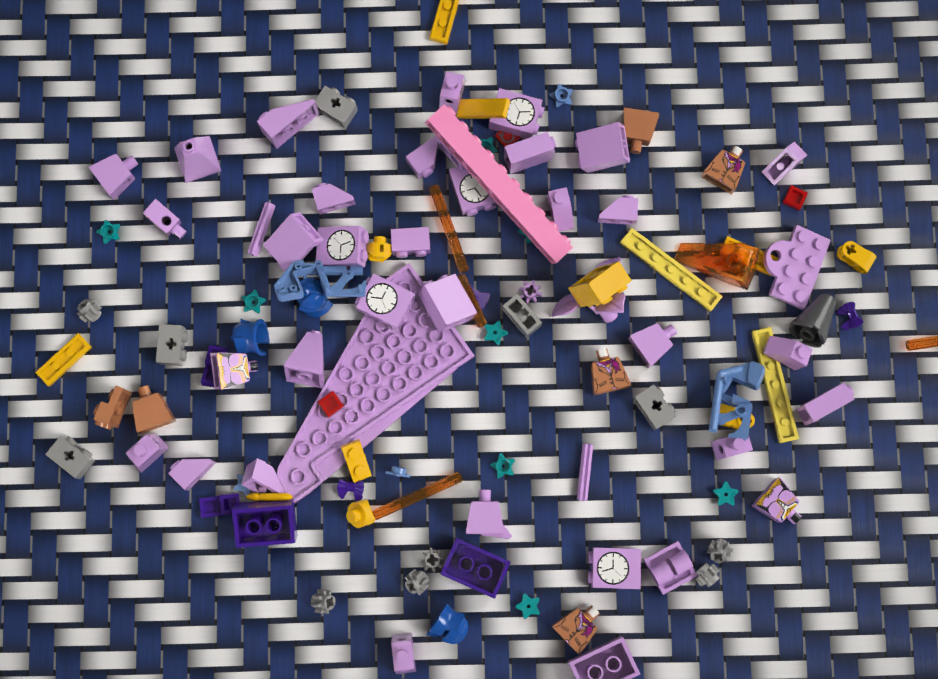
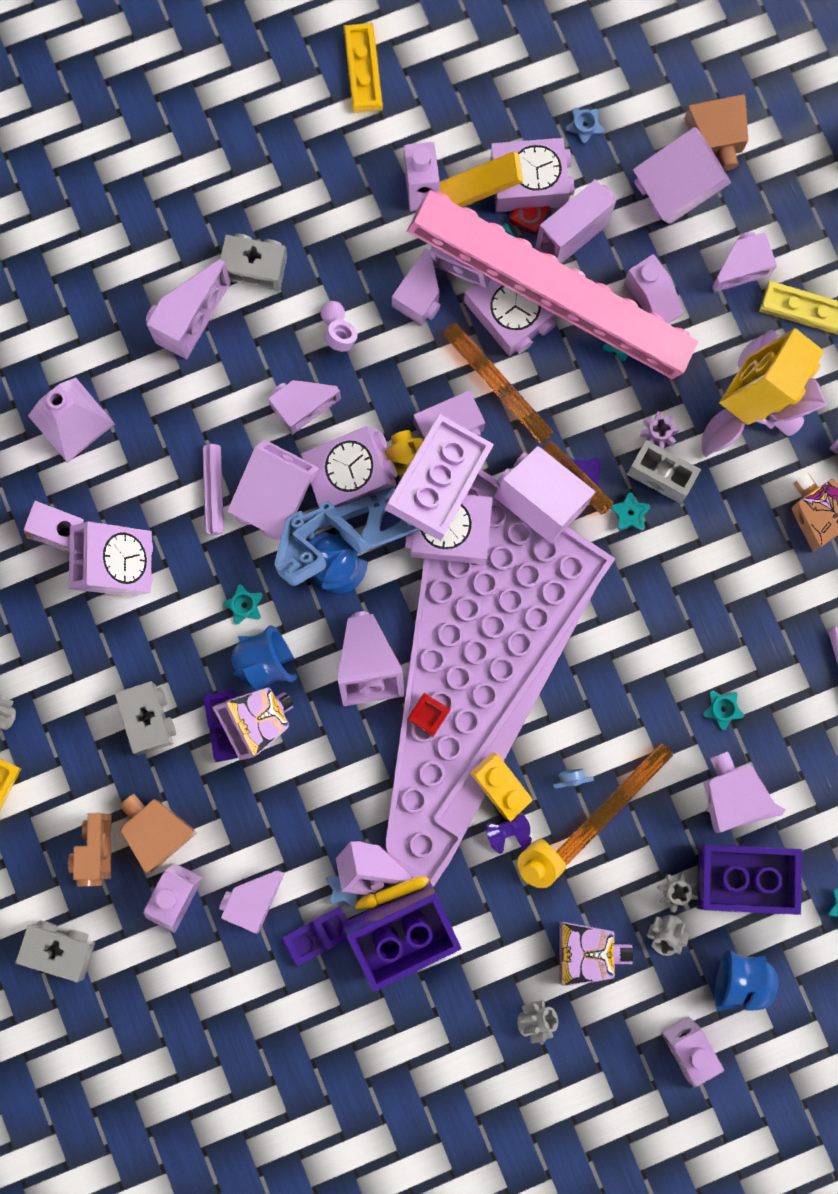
camera: 25 degrees left, 0 degrees up
none -> lavender brick [69,521,153,596]
none -> lavender plate [321,301,357,352]
none -> plate [384,414,494,541]
none -> torso [559,922,633,986]

